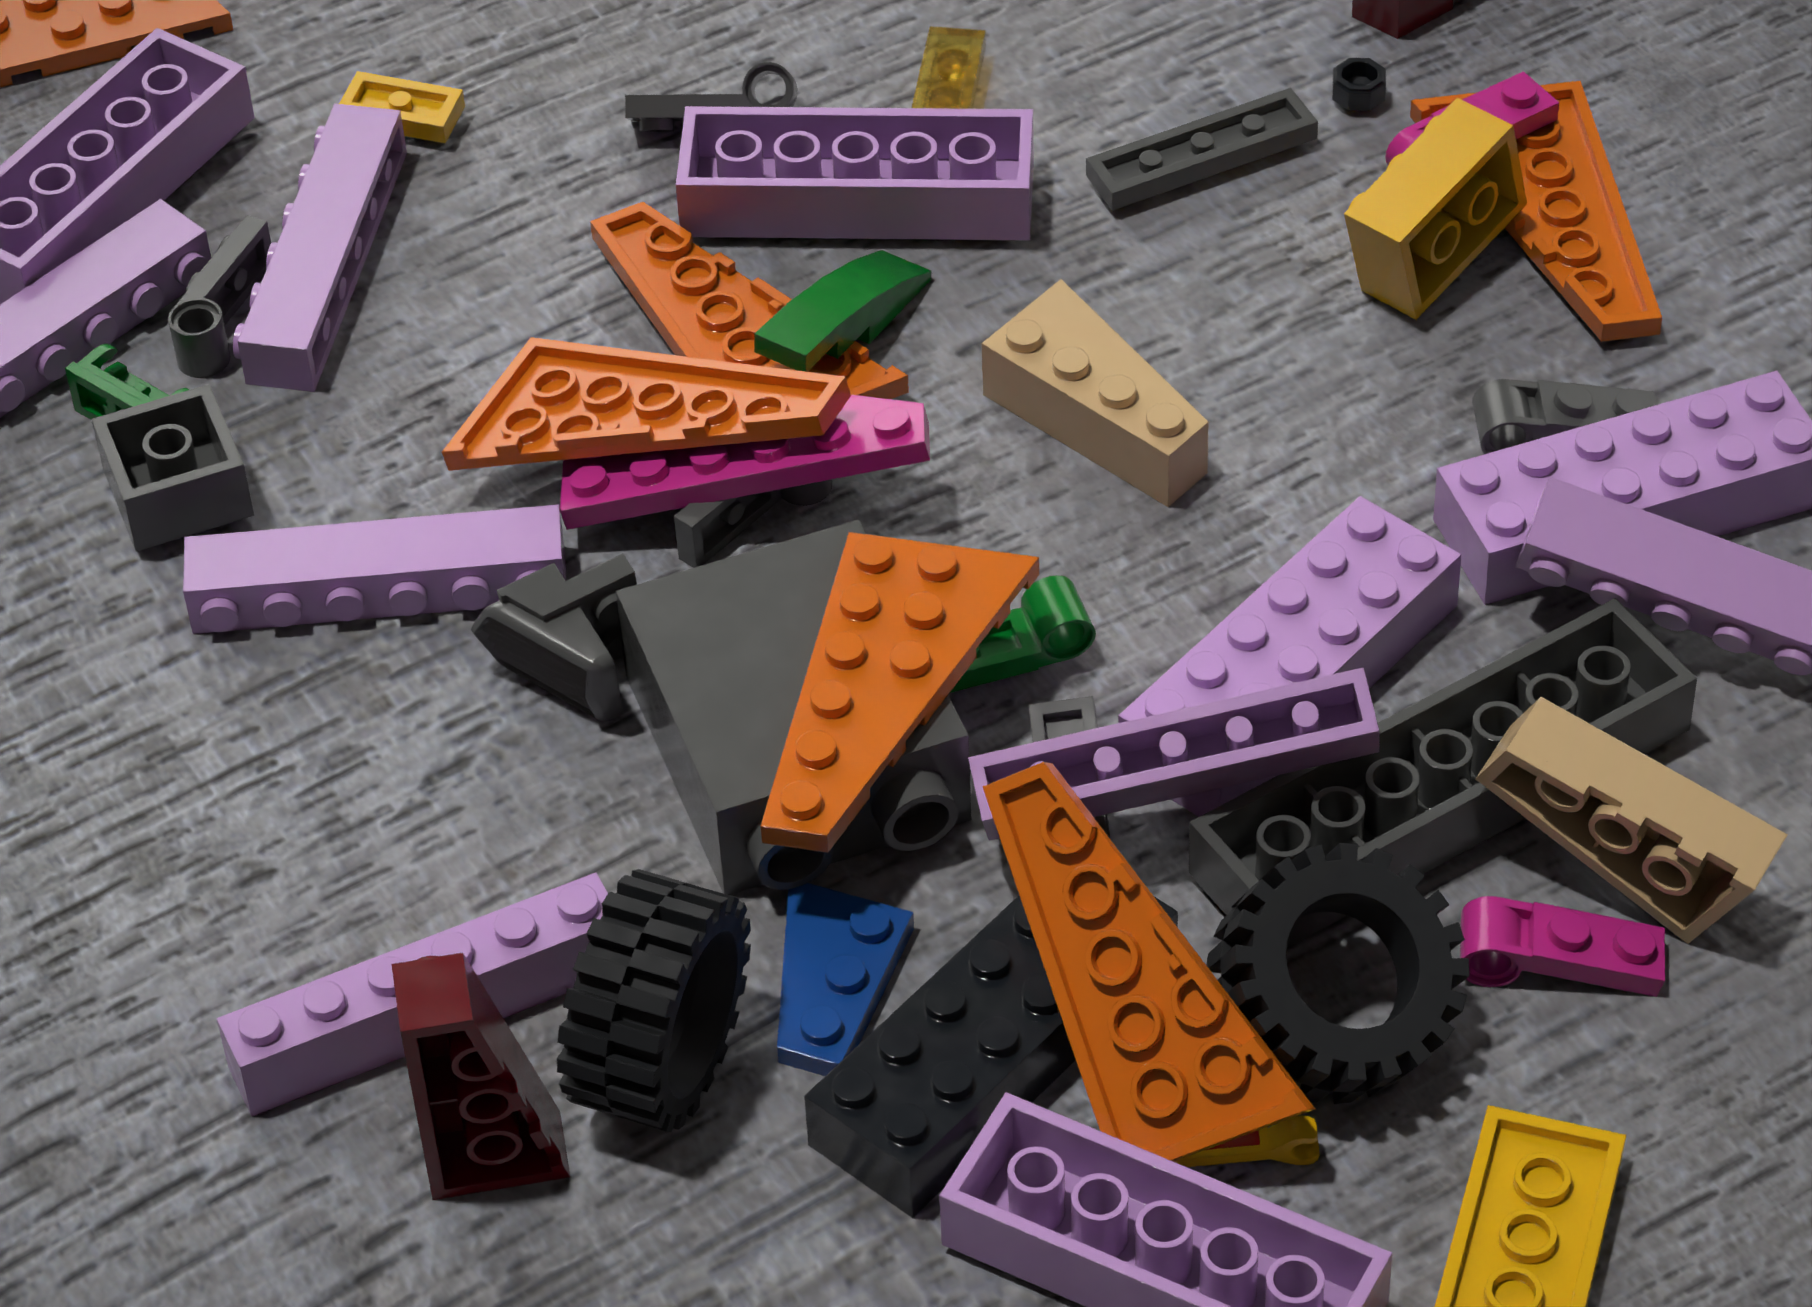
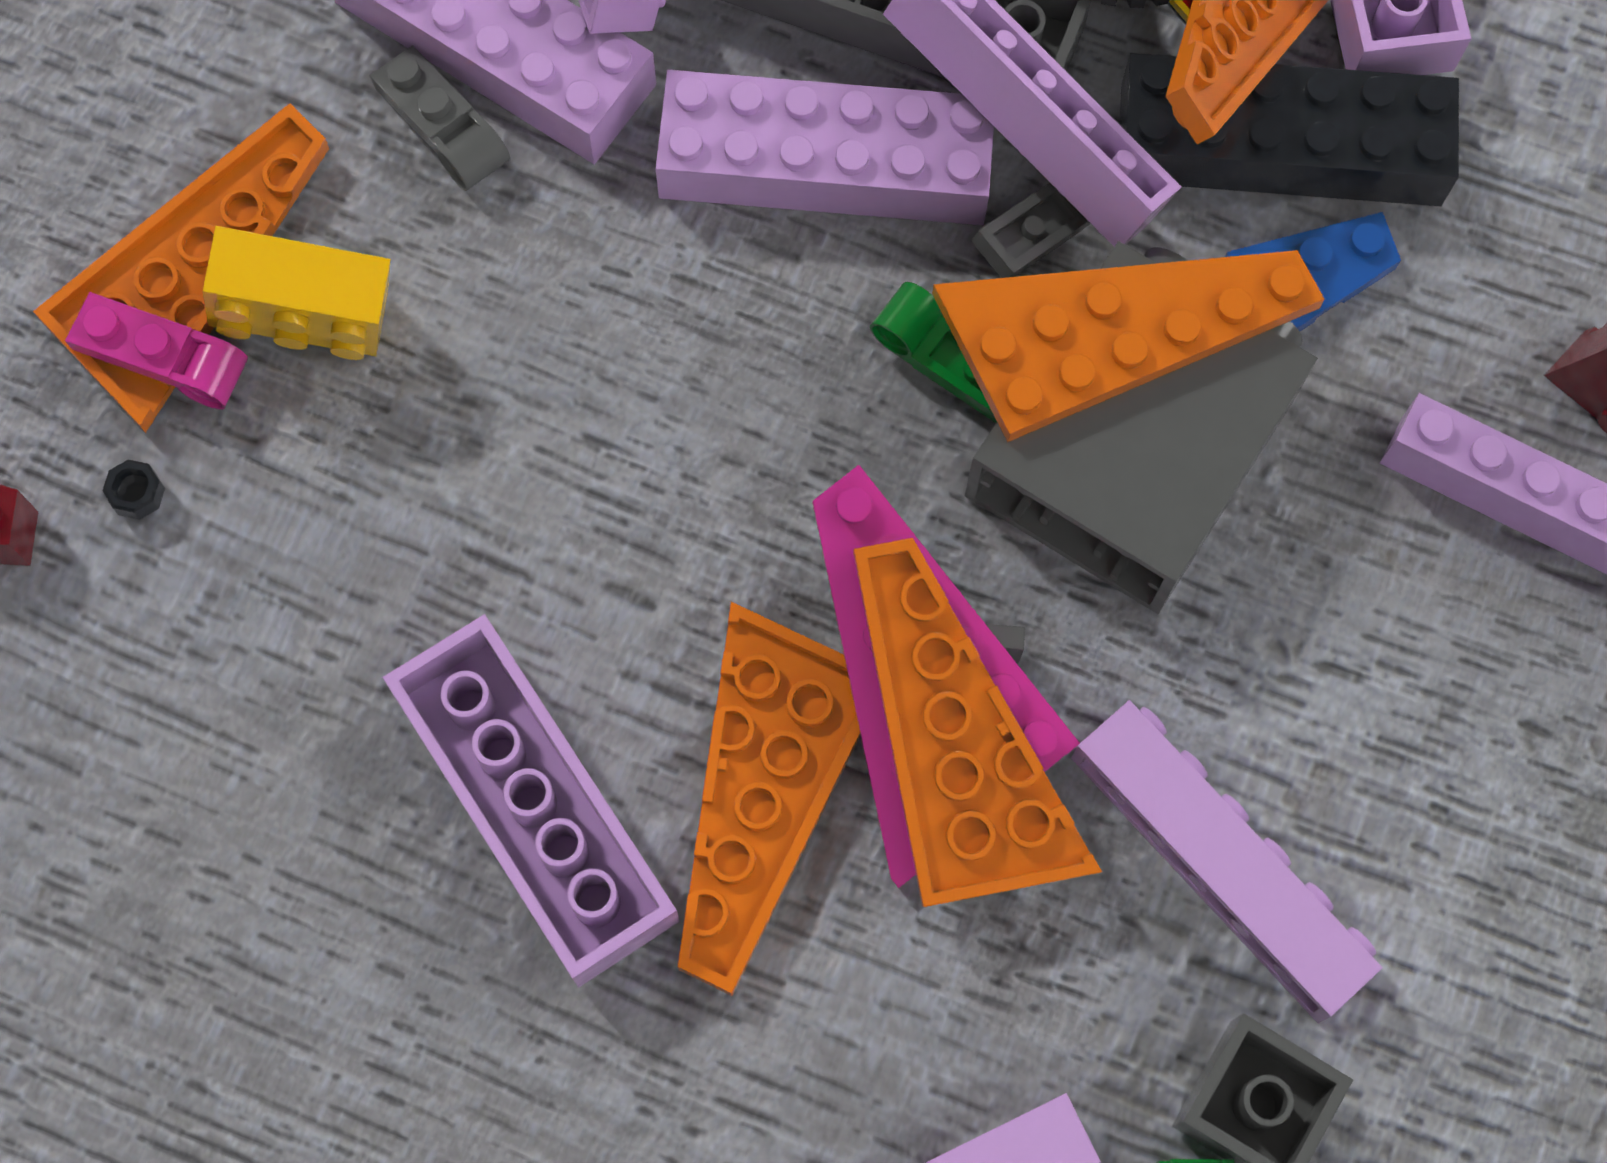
camera: 130 degrees left, 25 degrees up
dark grey piece [471,553,637,721] -> none
black tyre [557,869,751,1132] -> none
dark grey plate [625,62,798,132] -> none
green slope [754,250,932,372] -> none
clear yellow plate [911,26,986,109] -> none
tan wedge [982,279,1209,507] -> none
dark grey plate [1086,87,1318,211] -> none

